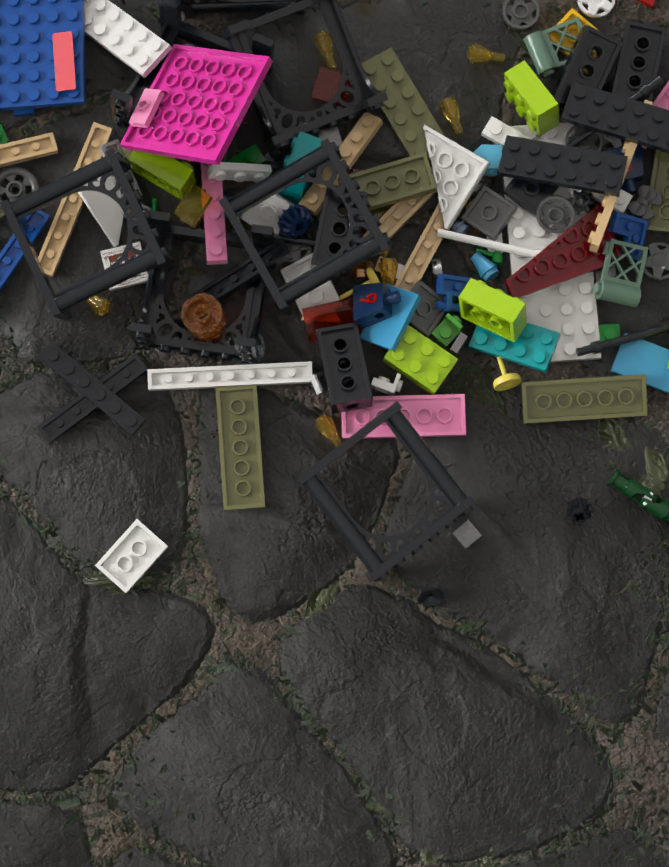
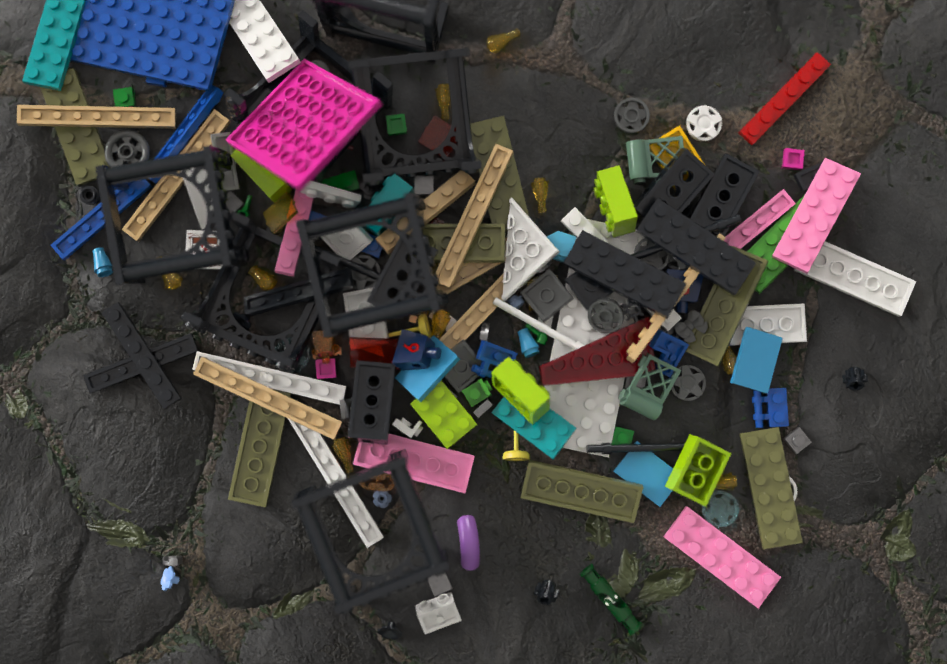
camera: 15 degrees right, 5 degrees up
coral piece [52,31,76,92] -> none
white plate [95,519,168,594] -> none
bright pink plate [129,88,164,128] -> none
clear orange brick [181,293,226,340] -> none
dark blue gear [277,203,313,239] -> none
clear yellow cone [467,43,505,63] -> none
none -> dark azure cone [92,247,113,277]
none -> blue plate [150,85,224,184]
none -> light blue plant [161,566,179,591]
none -> flat silver tile [163,556,183,566]
none -> tan plate [194,357,343,440]
none -> clear yellow cone [249,265,277,291]
none -> white plate [288,419,384,548]
none -> clear orange piece [311,331,342,364]
none -> dark pink plate [315,358,337,379]
none -> clear orange beam [359,473,395,491]
none -> sand blue plate [373,489,392,508]
none -> green plate [386,113,407,136]
none -> white bracket [415,592,462,634]
none -> tan plate [435,144,513,289]
none -> medium lavender cylinder [457,515,480,570]

